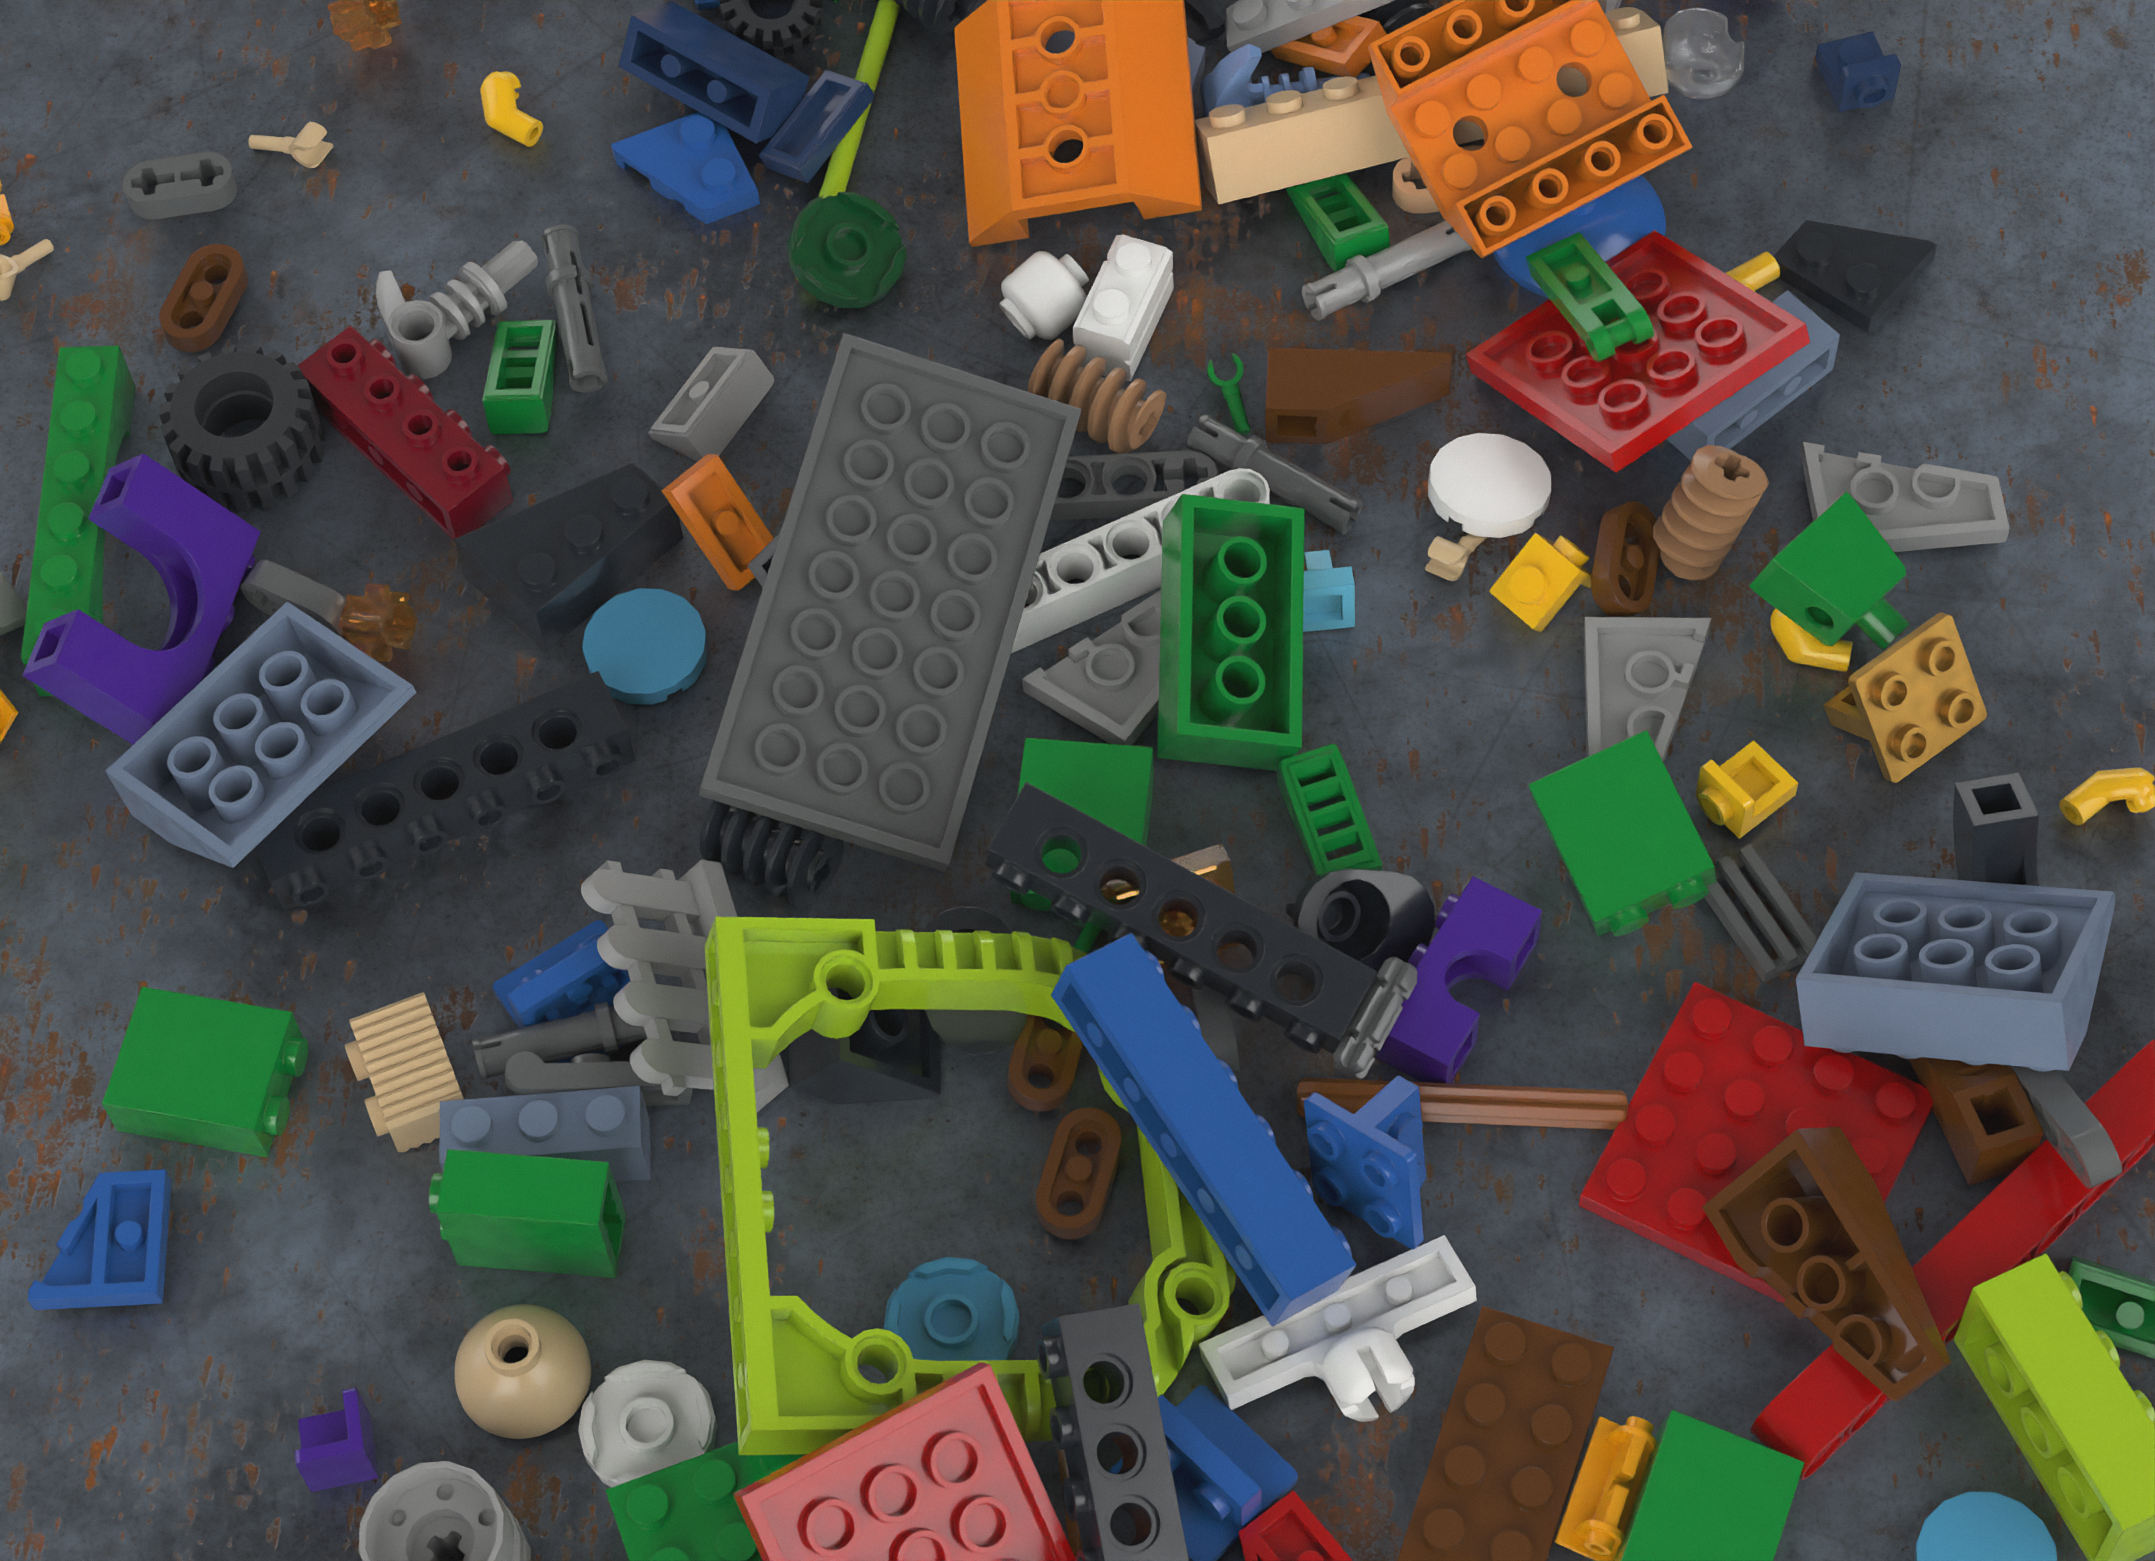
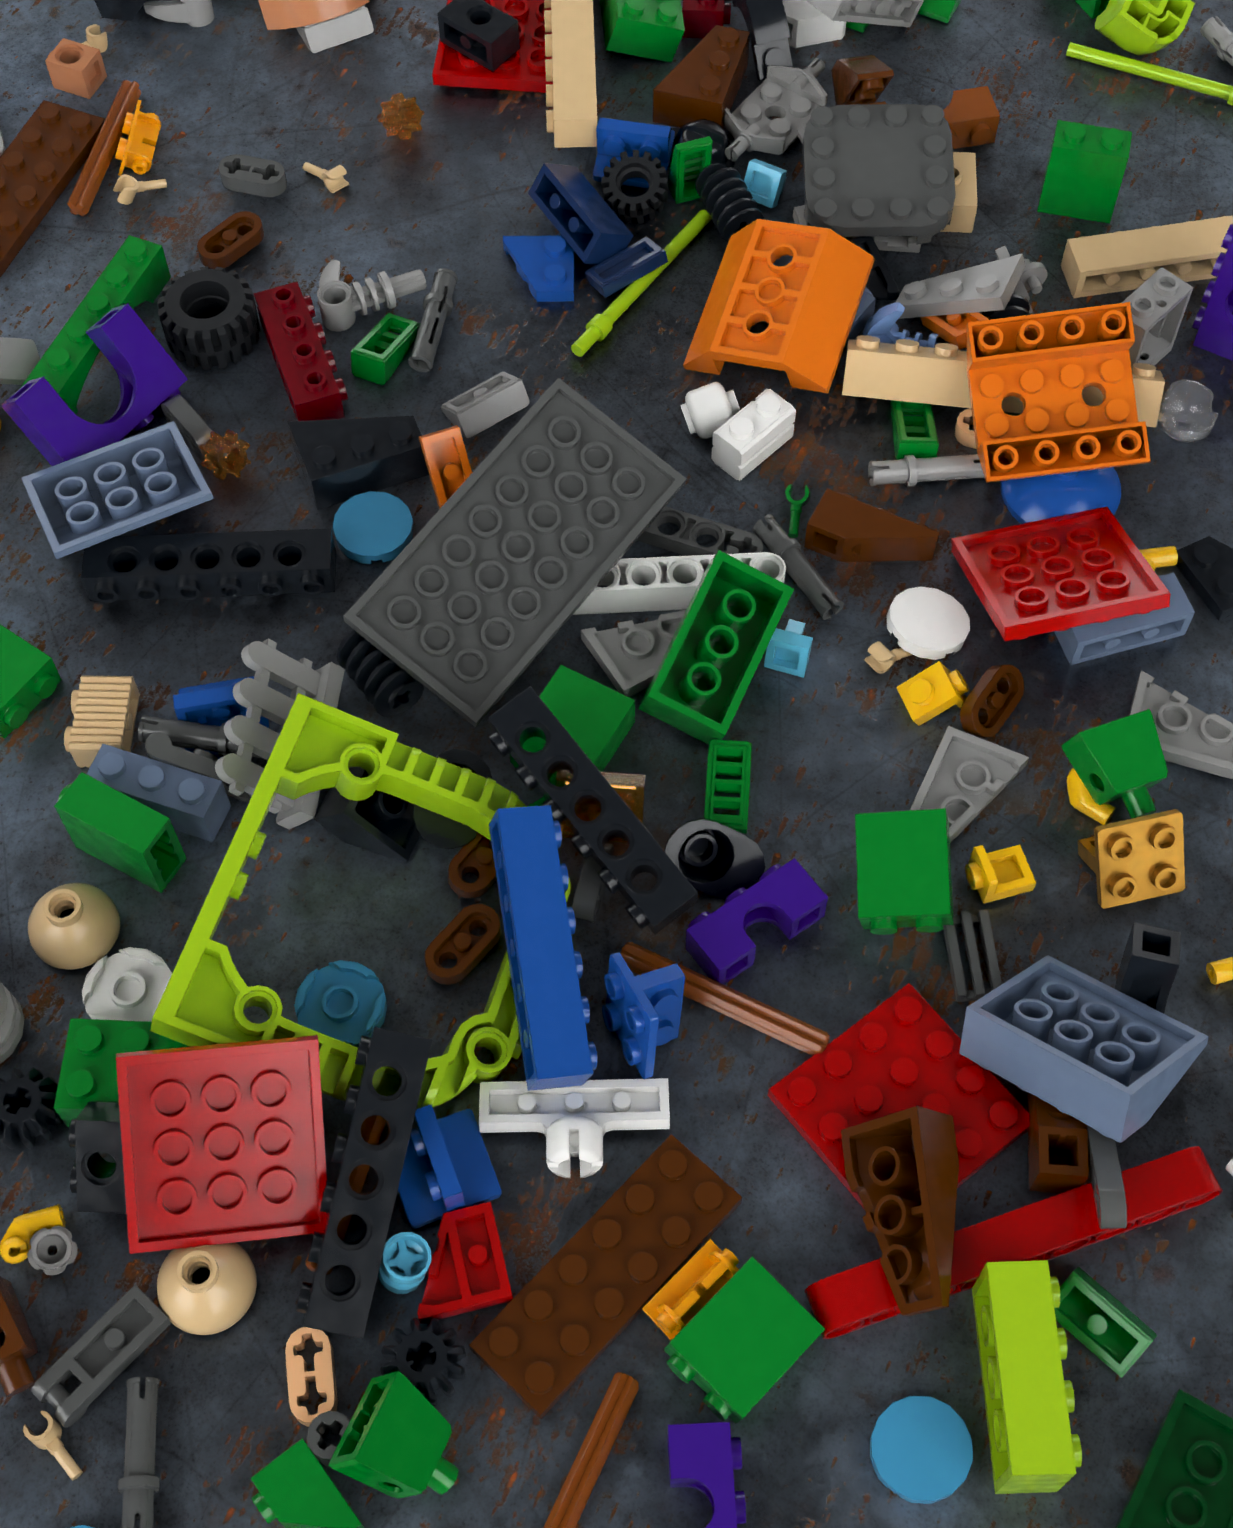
camera: 20 degrees right, 0 degrees up
yellow arm [480,71,543,147] -> none
dark green tile [787,192,907,308] -> none
medium nougat piece [1028,338,1167,454] -> none
dark grey axle [1333,957,1417,1080] -> none
green plate [1526,232,1654,362] -> none
medium nougat piece [1653,445,1769,581] -> none

